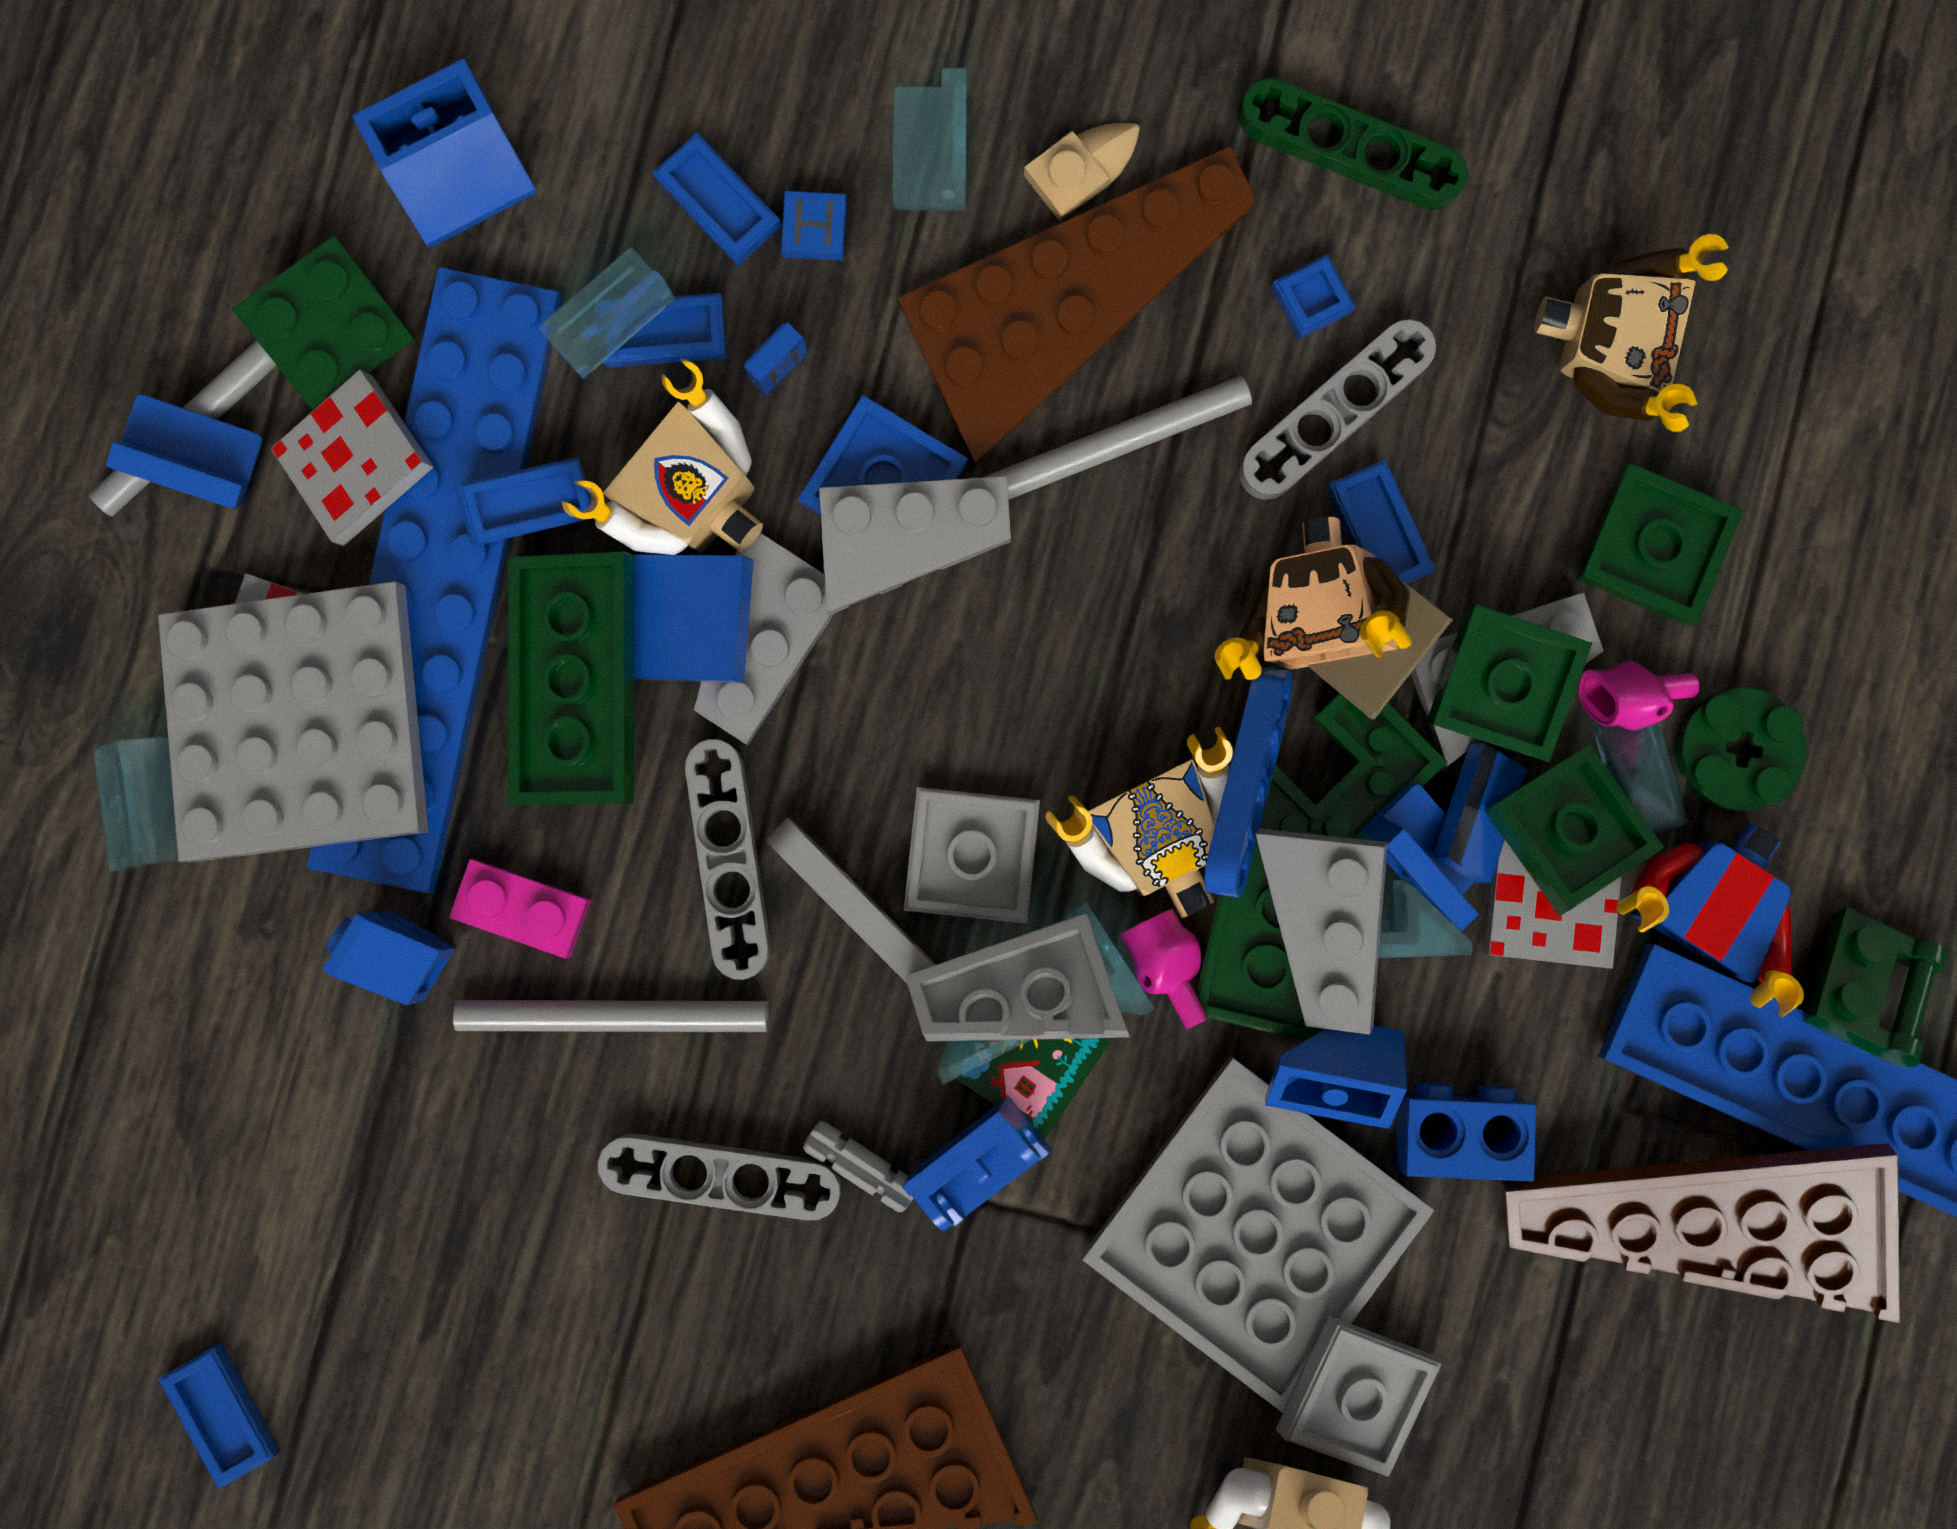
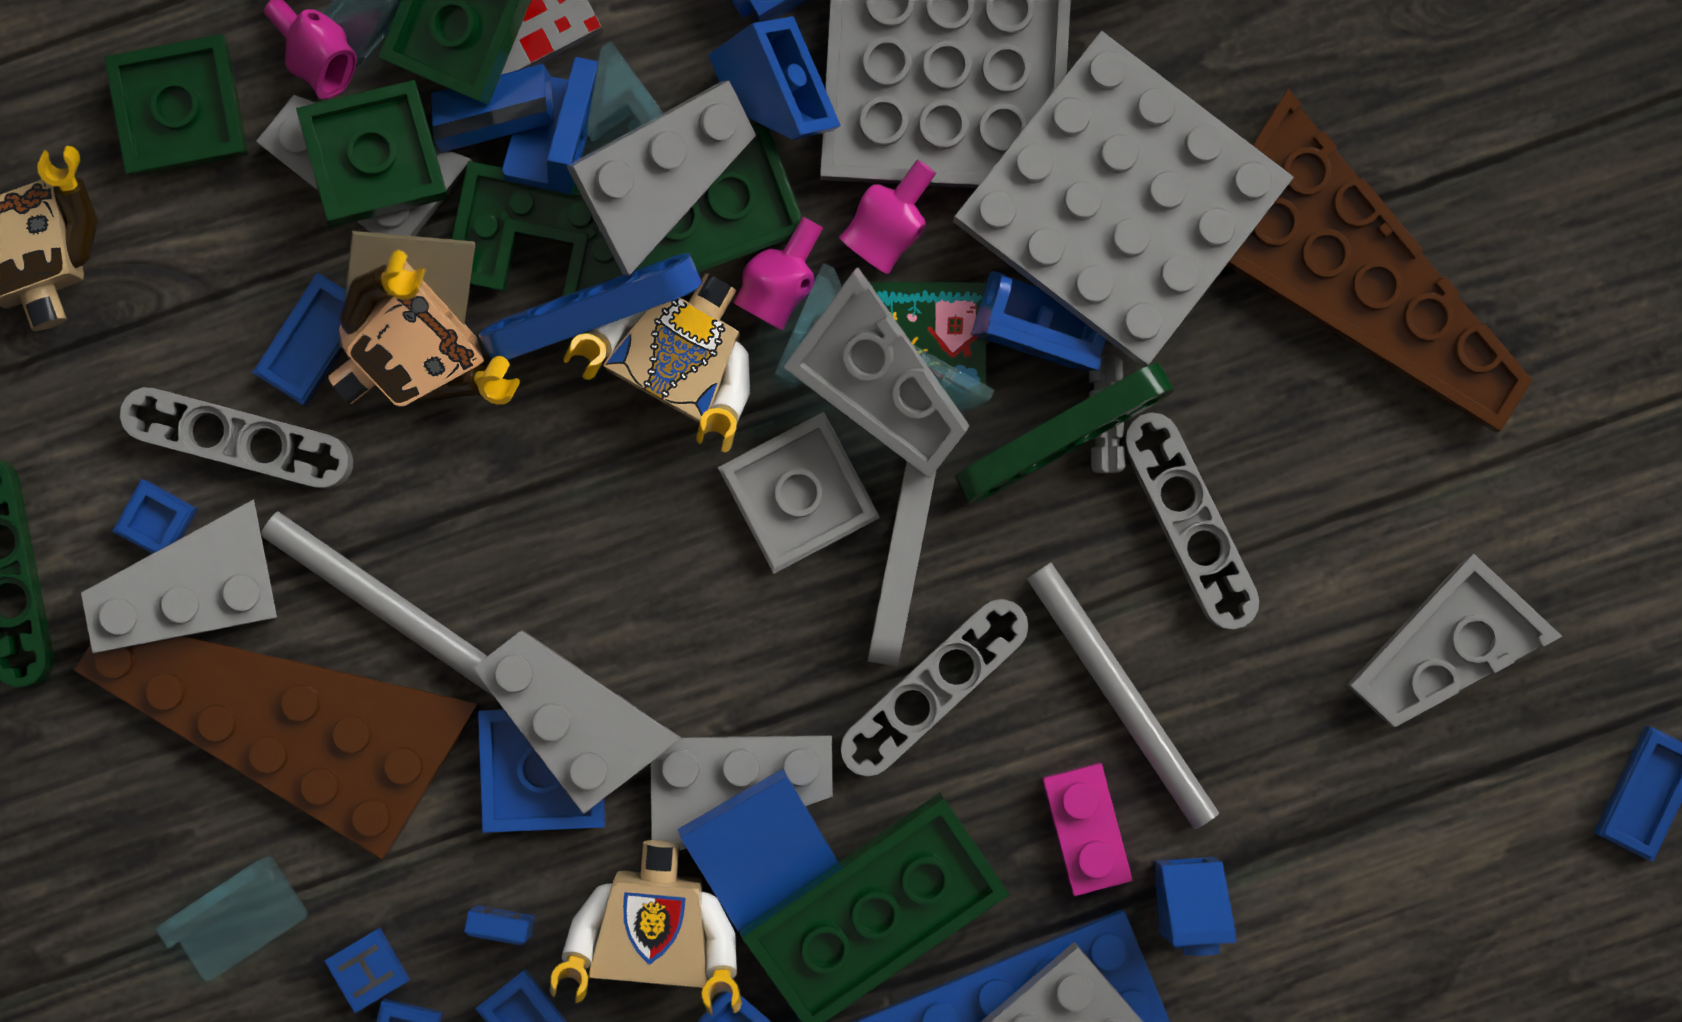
camera: 125 degrees left, 0 degrees up
tan plate [1024,123,1140,223] -> none
none -> light grey wing [81,499,277,654]
none -> dark pink piece [839,159,936,274]
none -> light grey plate [953,31,1294,368]
none -> dark green beam [955,363,1174,504]
none -> light grey wing [1347,554,1563,727]

